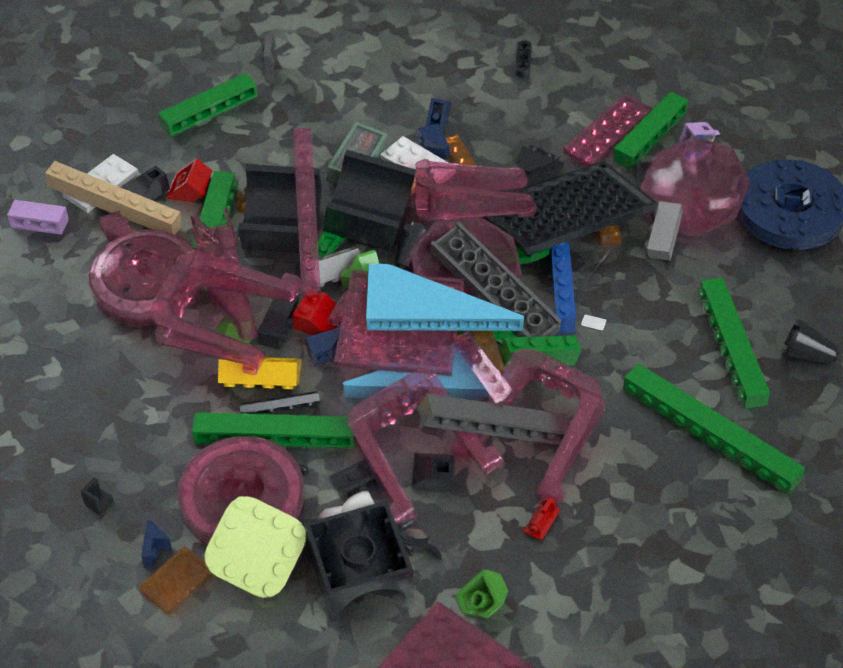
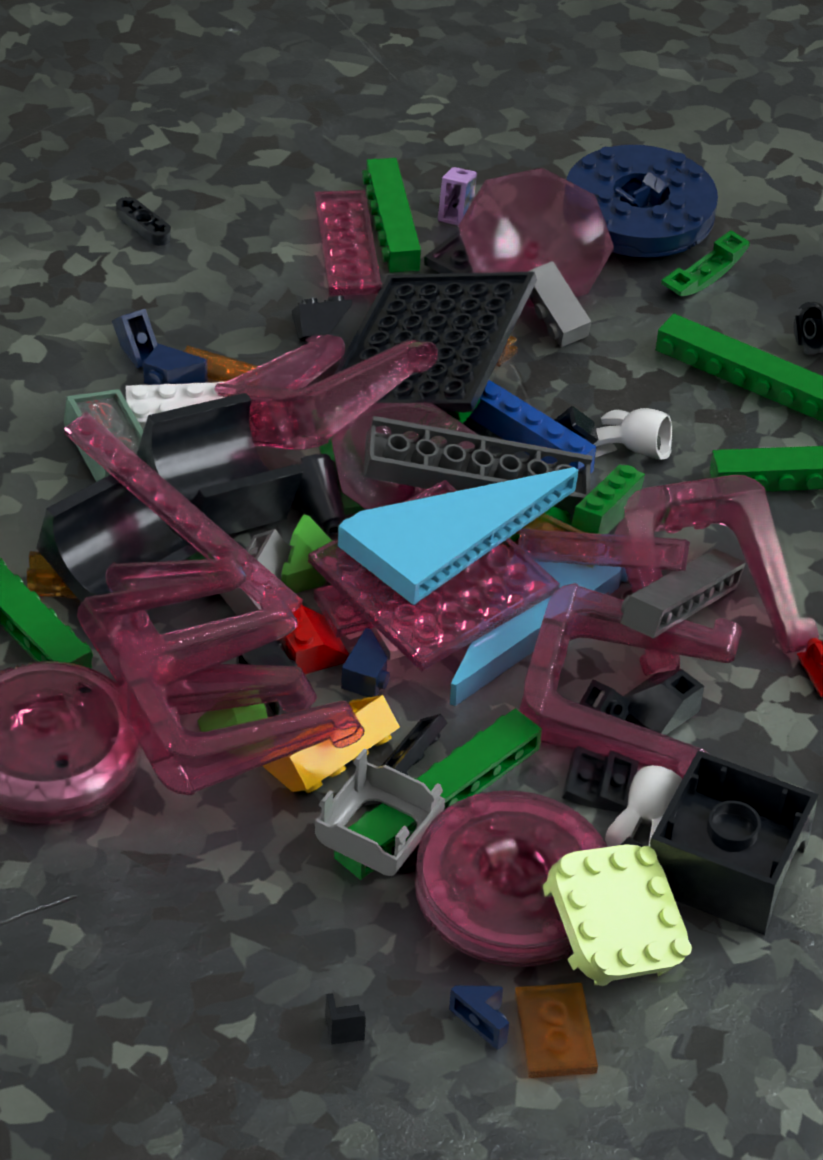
camera: 50 degrees left, 5 degrees down
none -> light grey piece [315,749,445,876]
none -> black panel [555,406,599,444]
none -> black brick [578,679,631,728]
none -> white piece [594,408,672,460]
none -> green slope [661,230,750,296]

